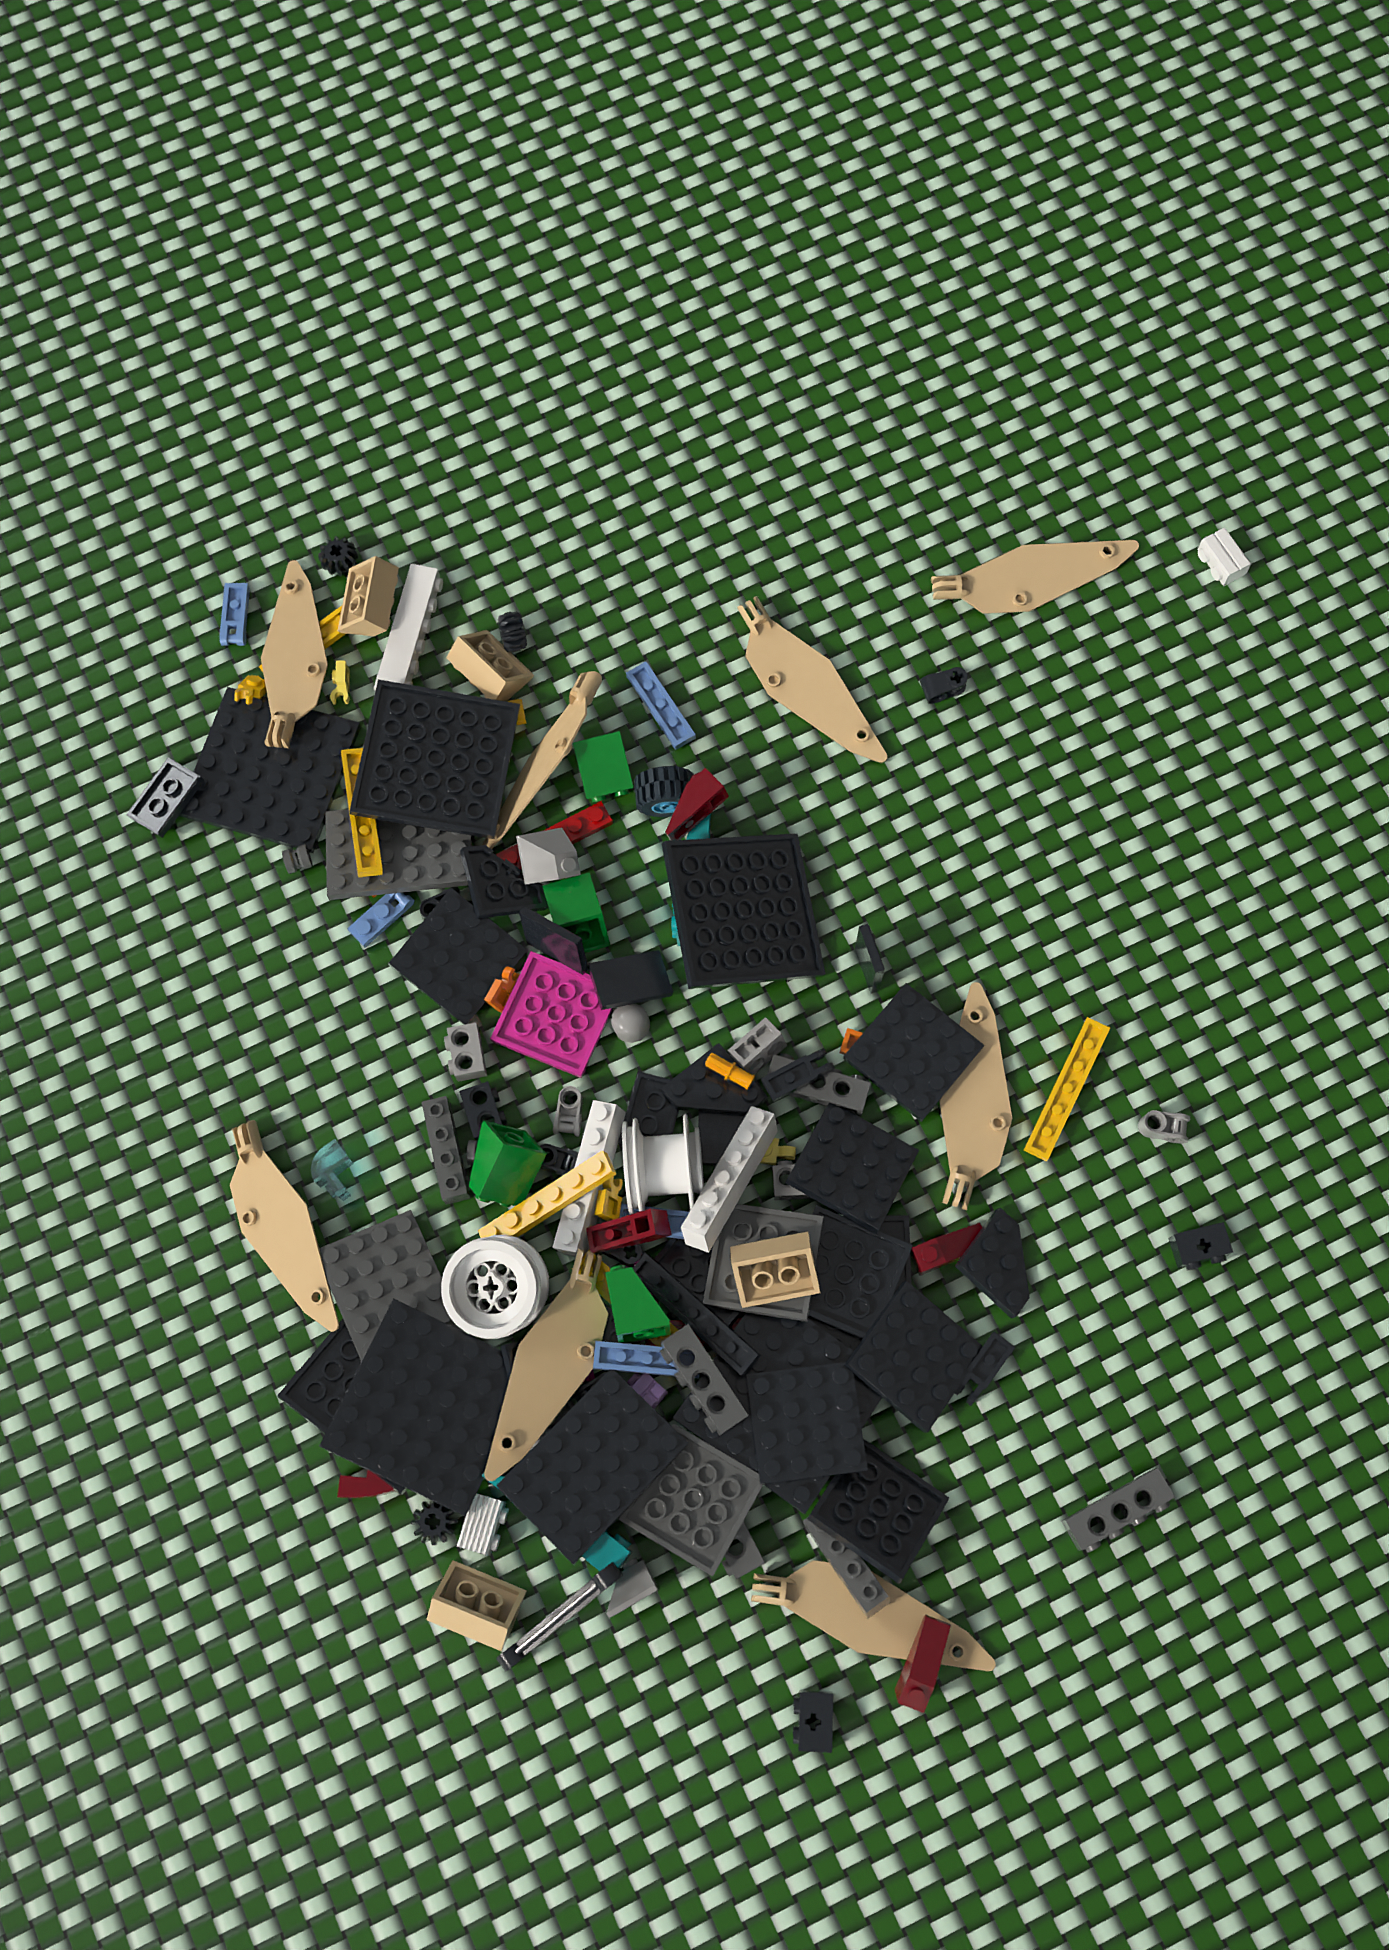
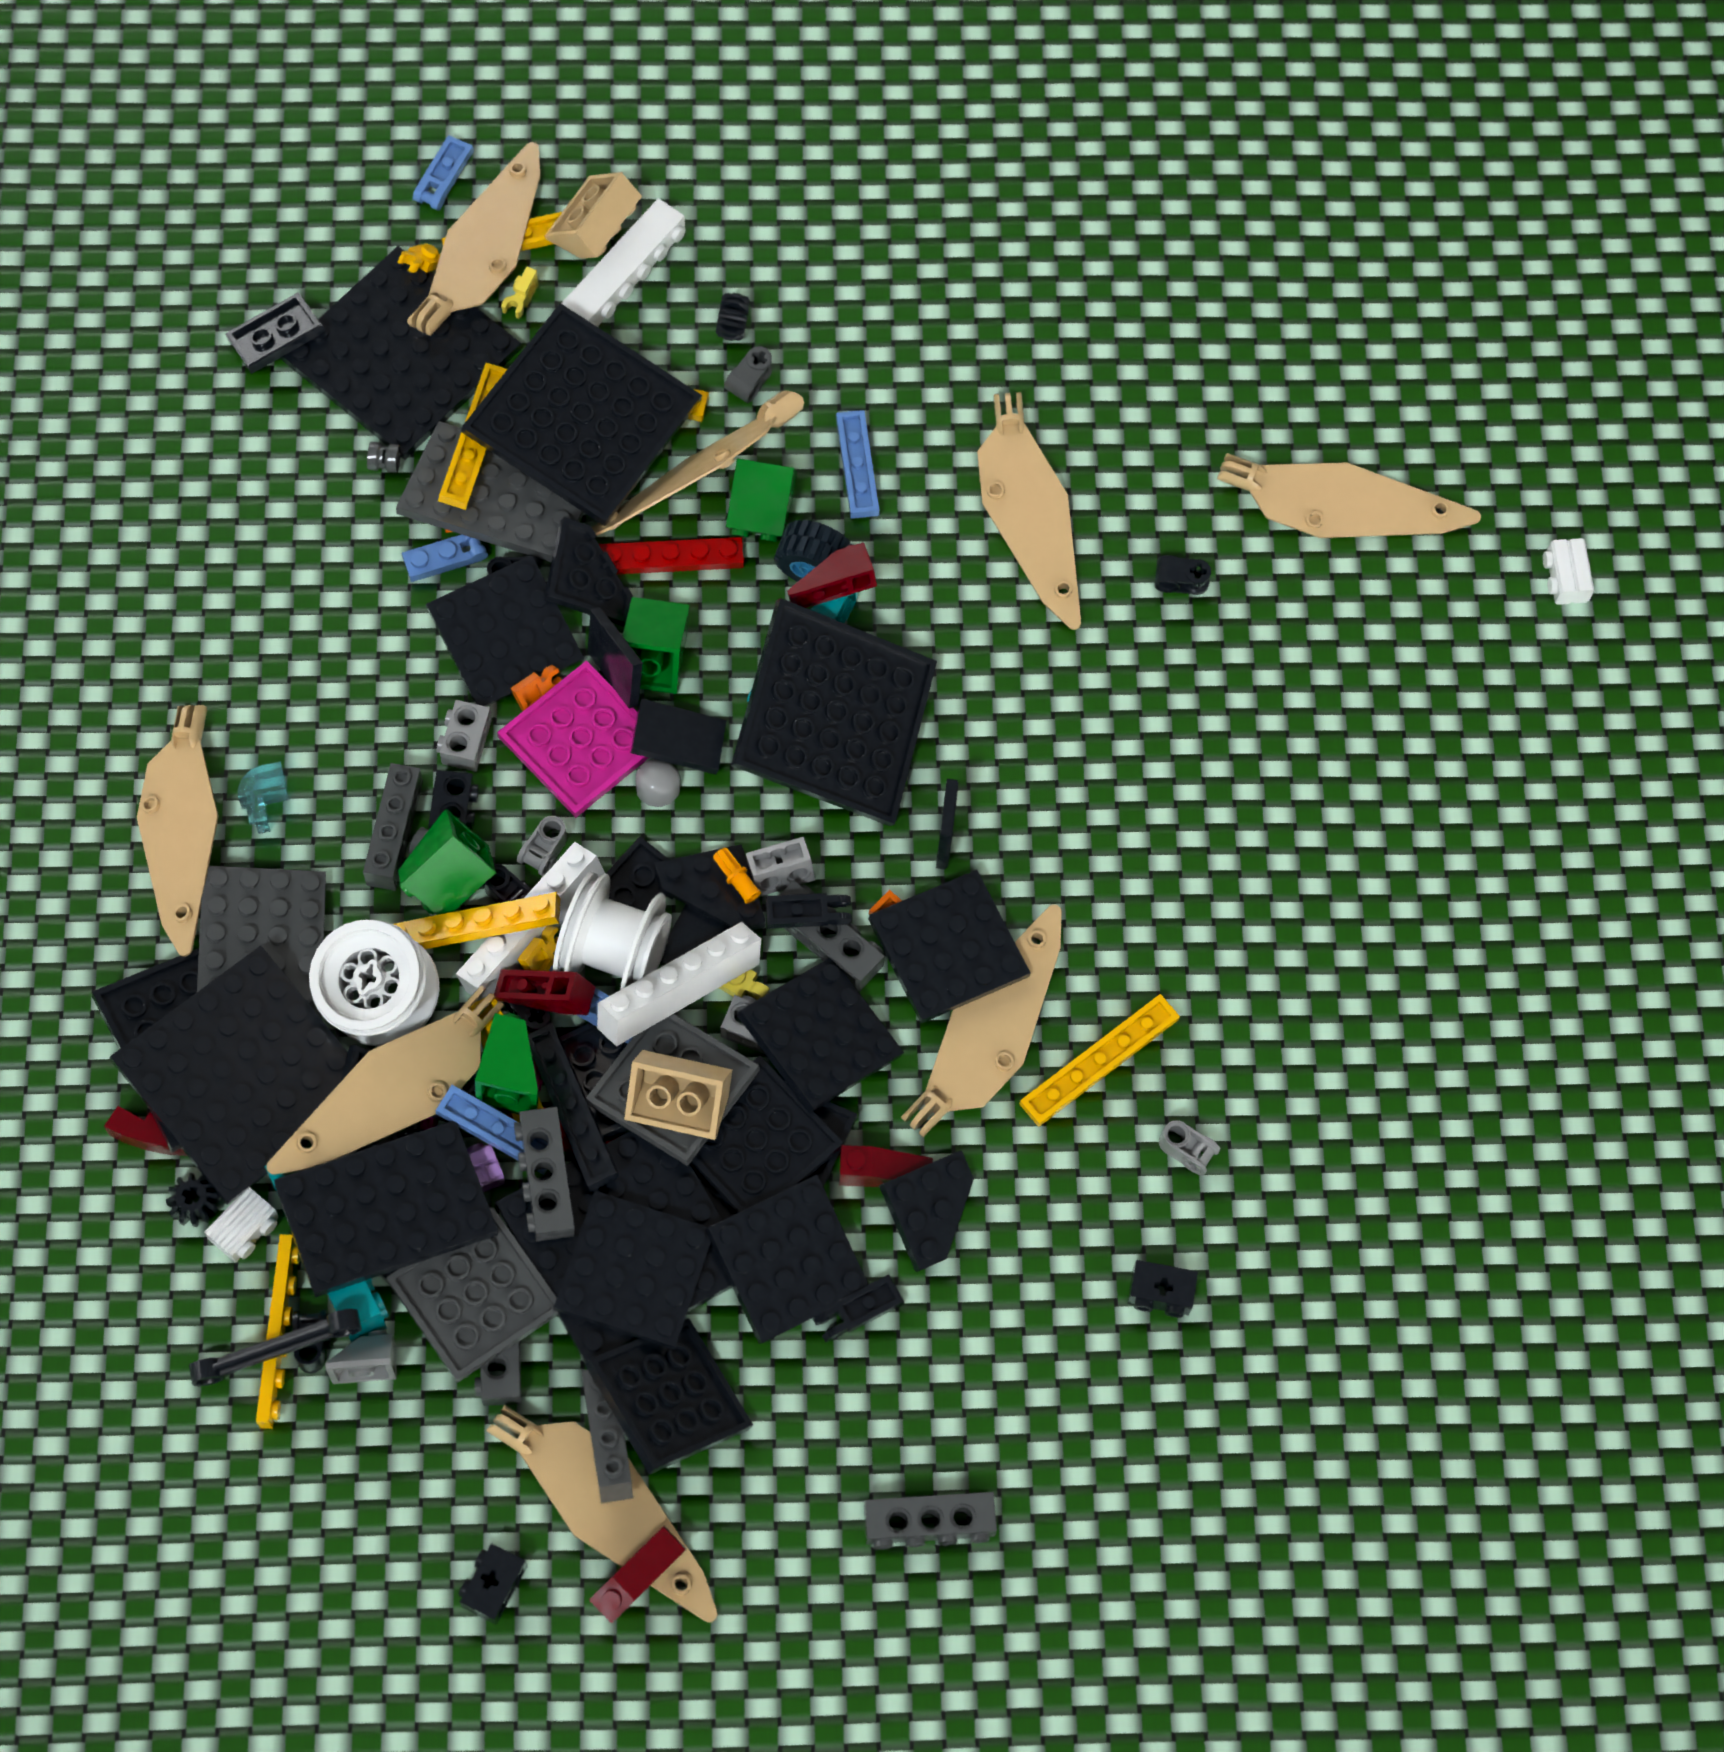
camera: 15 degrees right, 5 degrees down
black gear [318,535,358,577] -> none
tan slope [427,1560,527,1651] -> none
tan slope [446,630,534,701] -> none
light grey slope [516,828,581,884] -> none
none -> yellow plate [256,1234,300,1429]
none -> black piece [293,1310,327,1374]
none -> dark grey piece [724,346,772,403]

